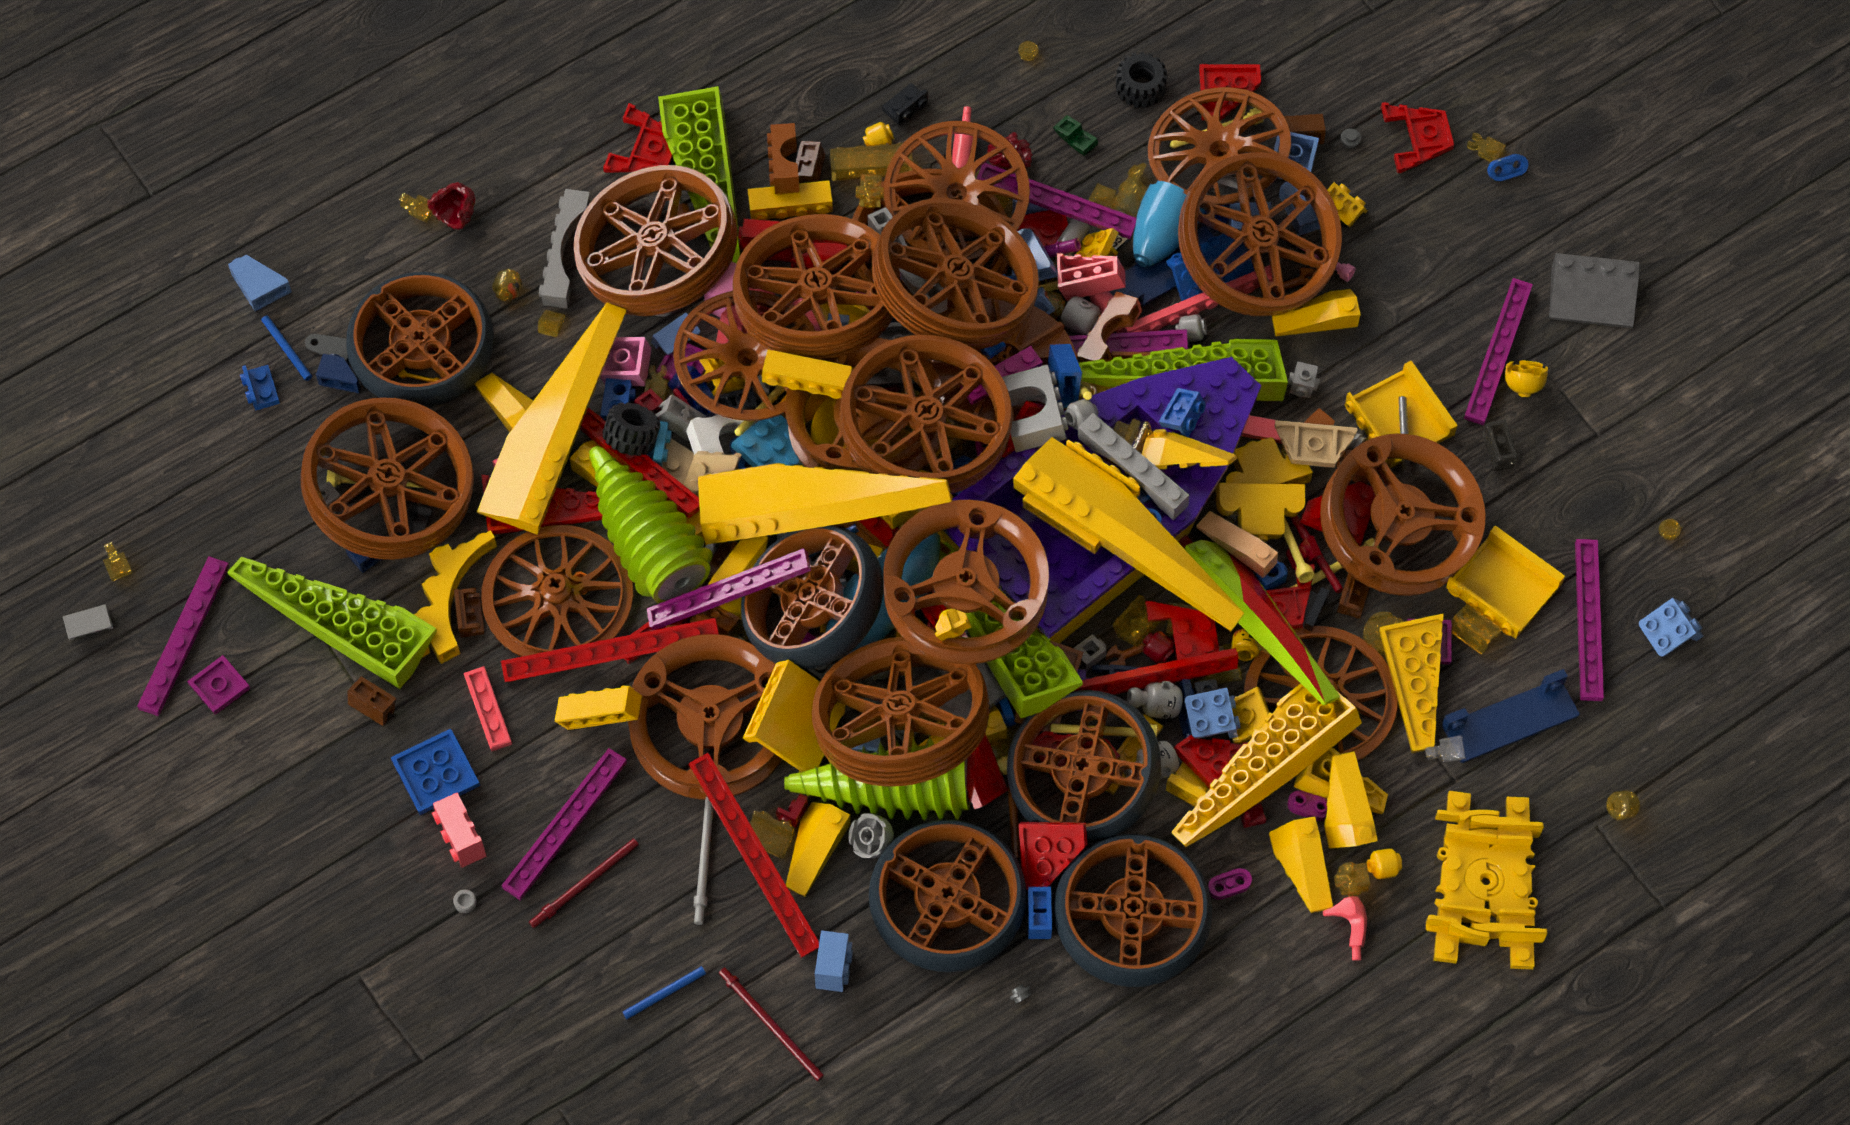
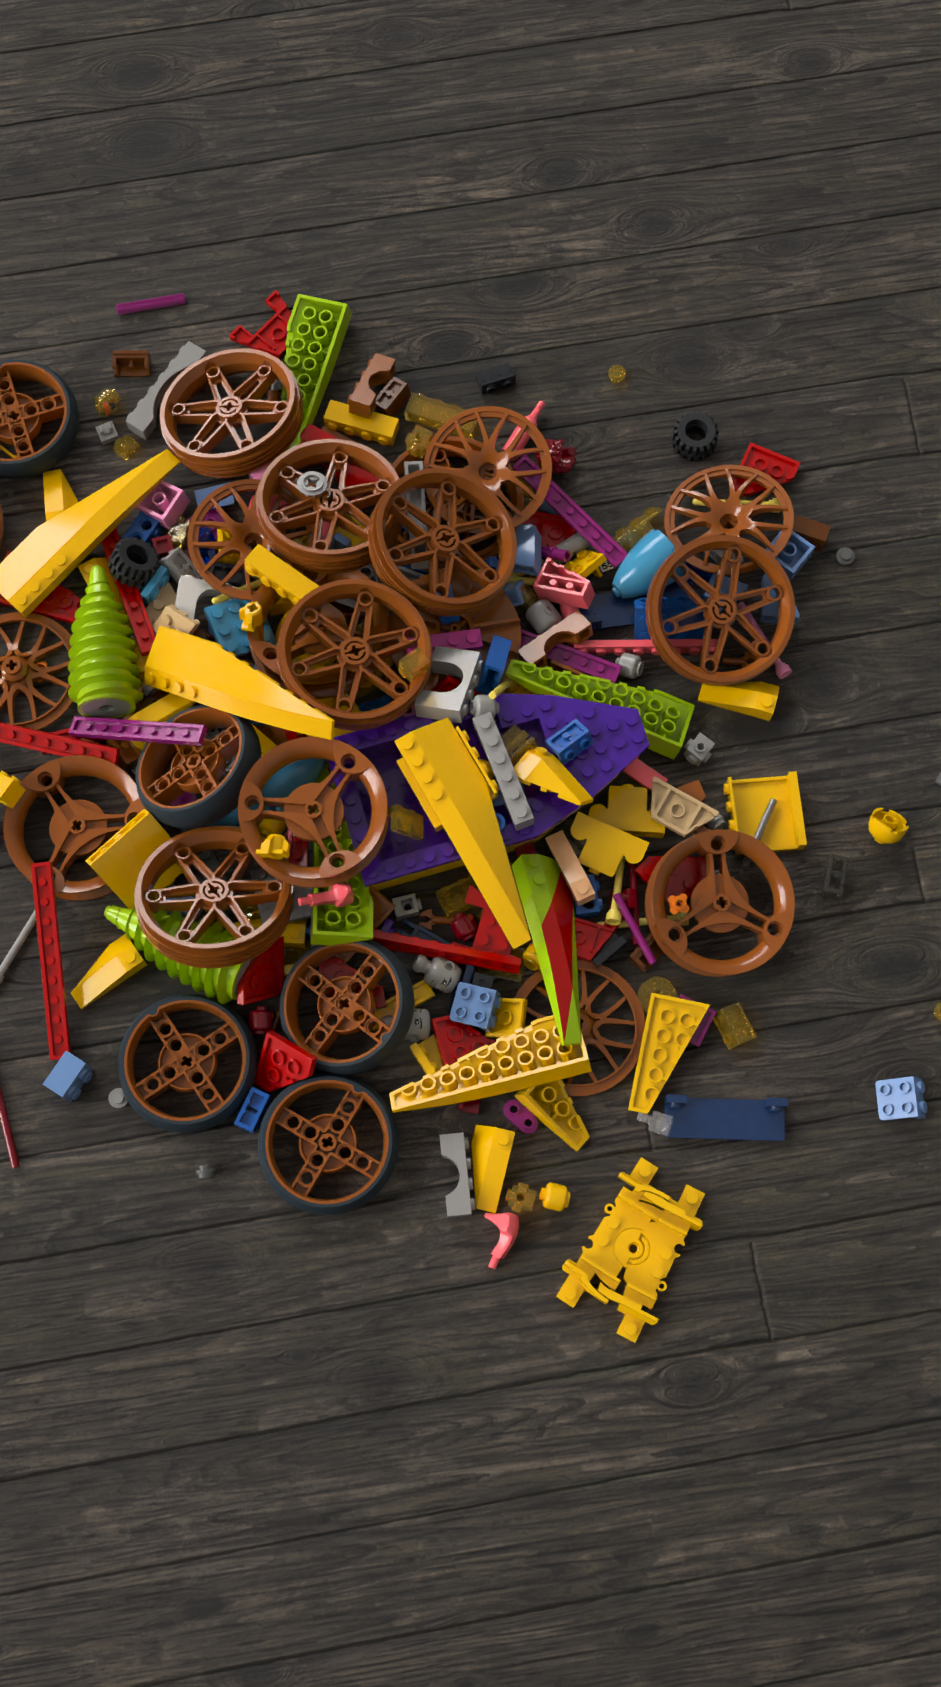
camera: 25 degrees right, 10 degrees up
clear yellow plate [399,193,432,223] -> none
dark red hair [427,182,475,230] -> none
clear yellow bracket [750,810,794,859] -> none
dark red bracket [776,794,808,828] -> none
light grey cylinder [849,814,894,858] -> none
yellow head [863,122,895,152] -> none
light yellow piece [1051,724,1157,738] -> none
dark green slope [1053,115,1098,156] -> none
clear yellow plate [1089,183,1116,208] -> none
magenta plate [1208,868,1252,900] -> none
yellow wedge [1324,751,1378,848] -> none
yellow bracket [1327,182,1368,227] -> none
red wing [1381,102,1454,173] -> none
yellow panel [1446,526,1565,639] -> none
magenta plate [1464,278,1533,426] -> none
magenta plate [1575,539,1604,701] -> none
clear yellow head [1606,790,1640,820] -> none
none -> light grey tile [95,421,119,445]
none -> light grey plate [108,1088,128,1108]
none -> reddish brown hinge [112,350,151,377]
none -> magenta axle [116,293,186,315]
none -> yellow piece [239,601,263,632]
none -> dark red head [248,1006,274,1036]
none -> light grey gear [297,471,327,498]
none -> coral animal [298,882,354,907]
none -> clear yellow bracket [387,805,424,840]
none -> clear yellow brick [398,647,431,682]
none -> light grey arch [439,1132,475,1218]
none -> magenta bar [613,893,657,965]
none -> orange plate [668,893,689,915]

